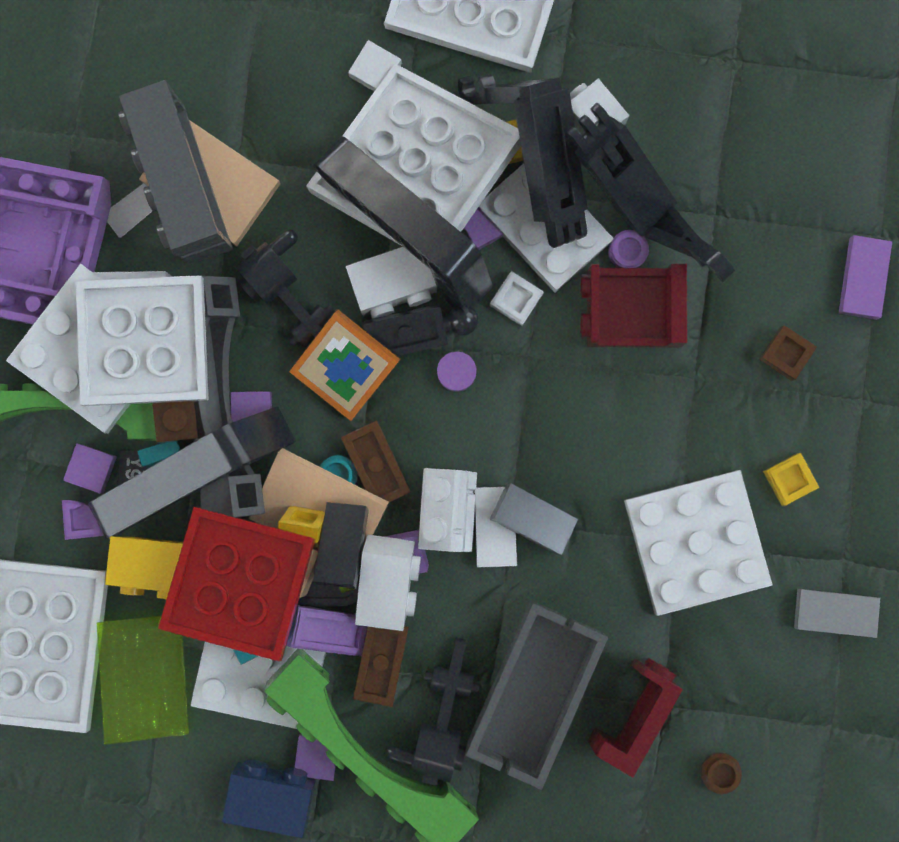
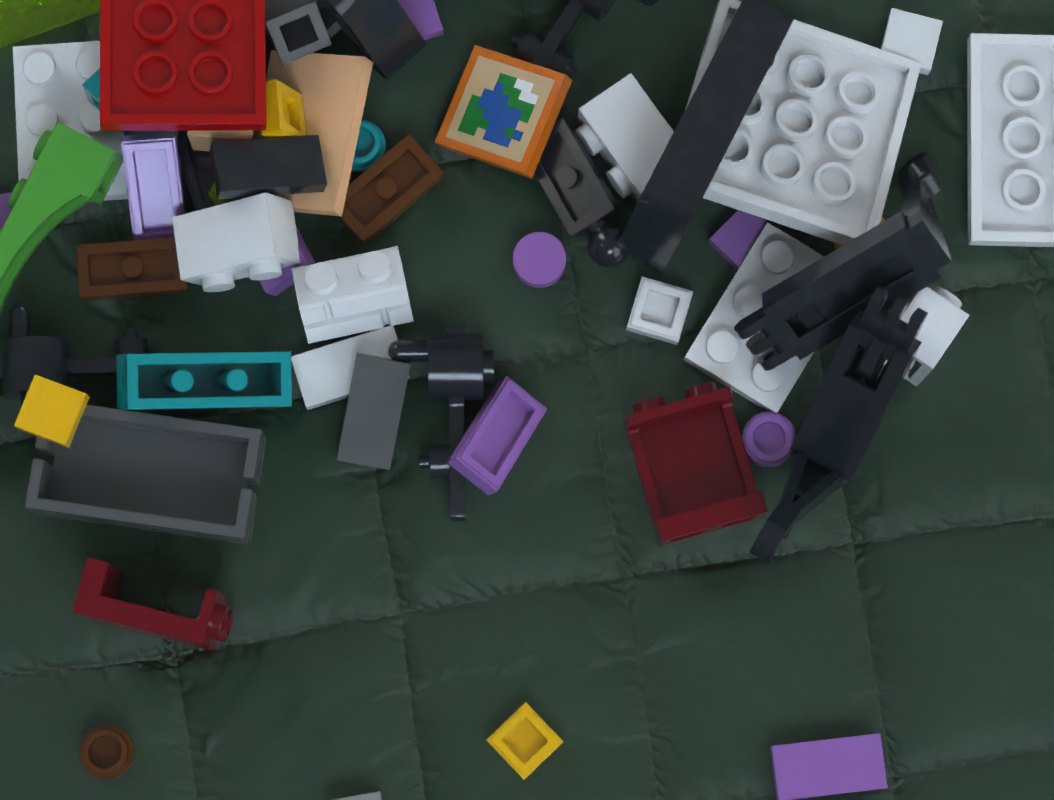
camera: 70 degrees right, 5 degrees down
white plate [624,470,772,616] -> none
reddish brown plate [759,325,817,381] -> none
none -> yellow tile [14,375,90,448]
none -> teal brick [116,351,292,410]
none -> black piece [388,325,494,522]
none -> medium lavender tile [447,376,547,496]

